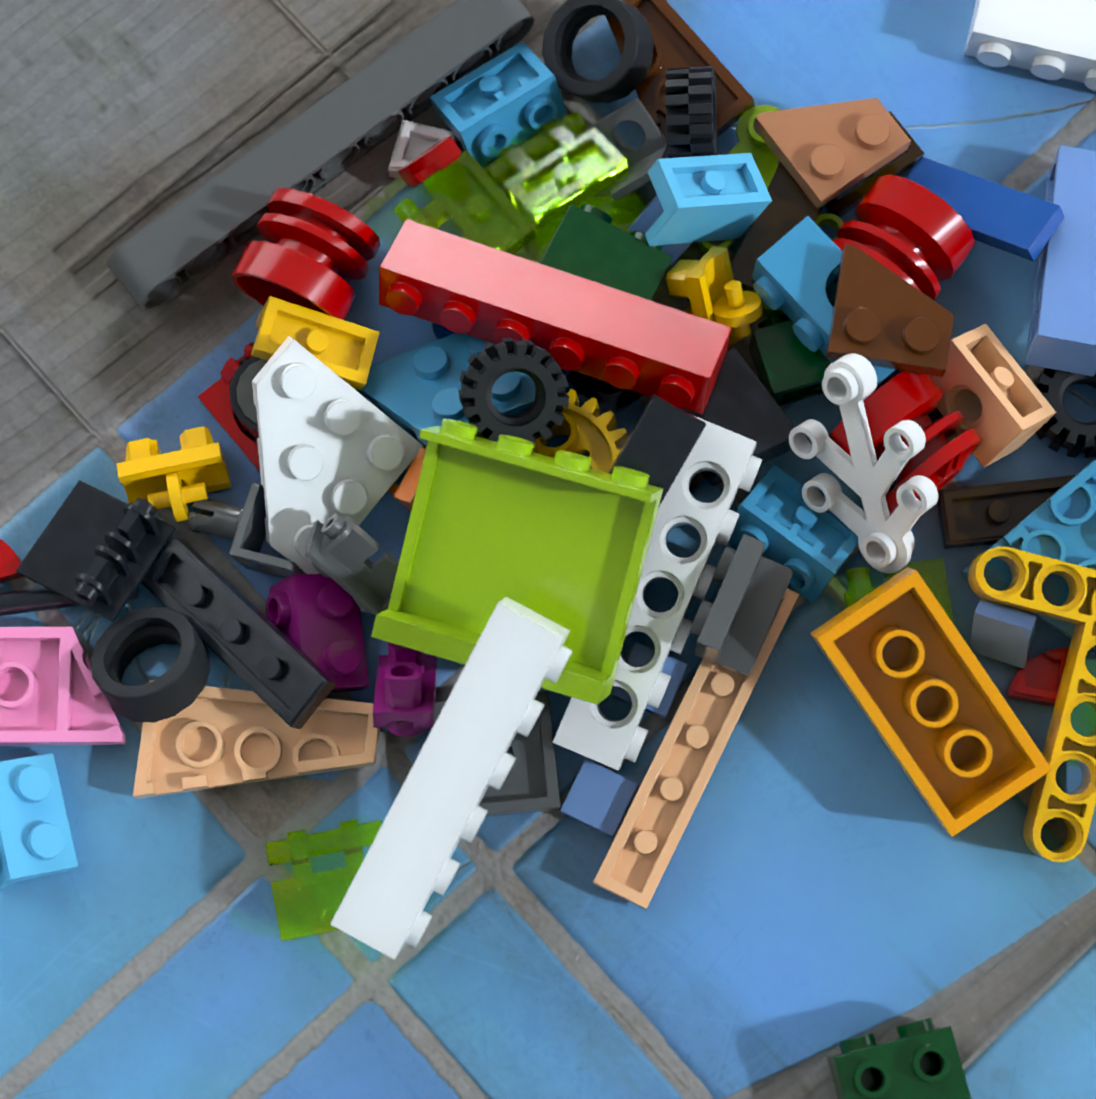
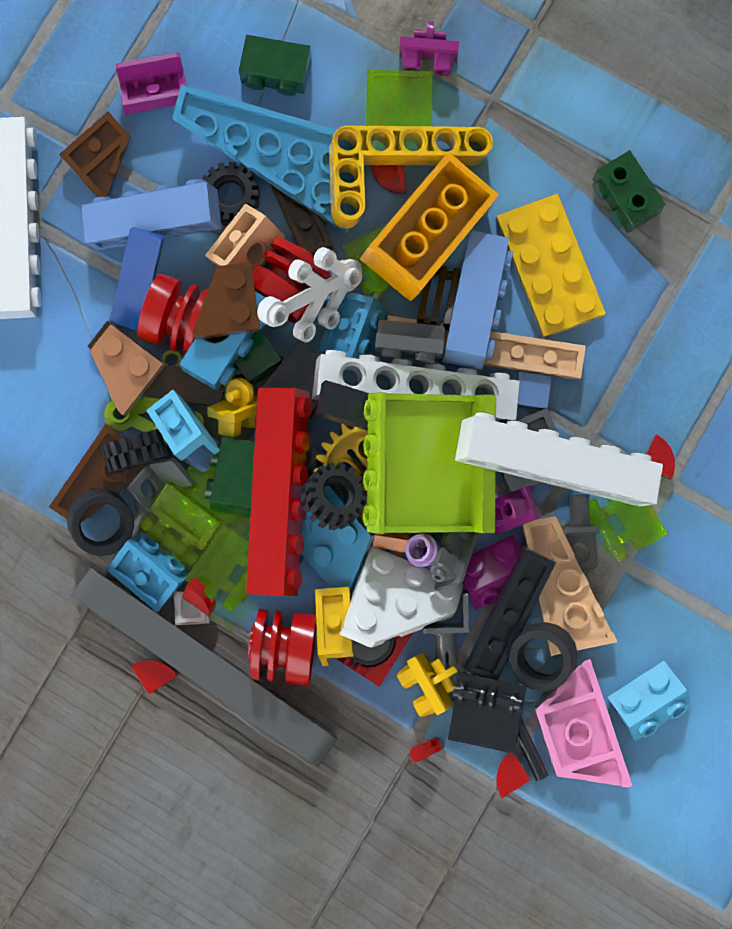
camera: 105 degrees left, 5 degrees up
medium blue tile [969,599,1037,669] -> none
none -> red tile [131,660,179,694]
none -> lavender cone [406,533,443,567]
none -> red tile [409,736,444,763]
none -> dark brown tile [417,266,461,331]
none -> medium blue brick [443,230,513,370]
none -> yellow plate [496,193,606,339]
none -> dark grey bracket [563,494,600,569]
none -> red tile [646,434,675,480]

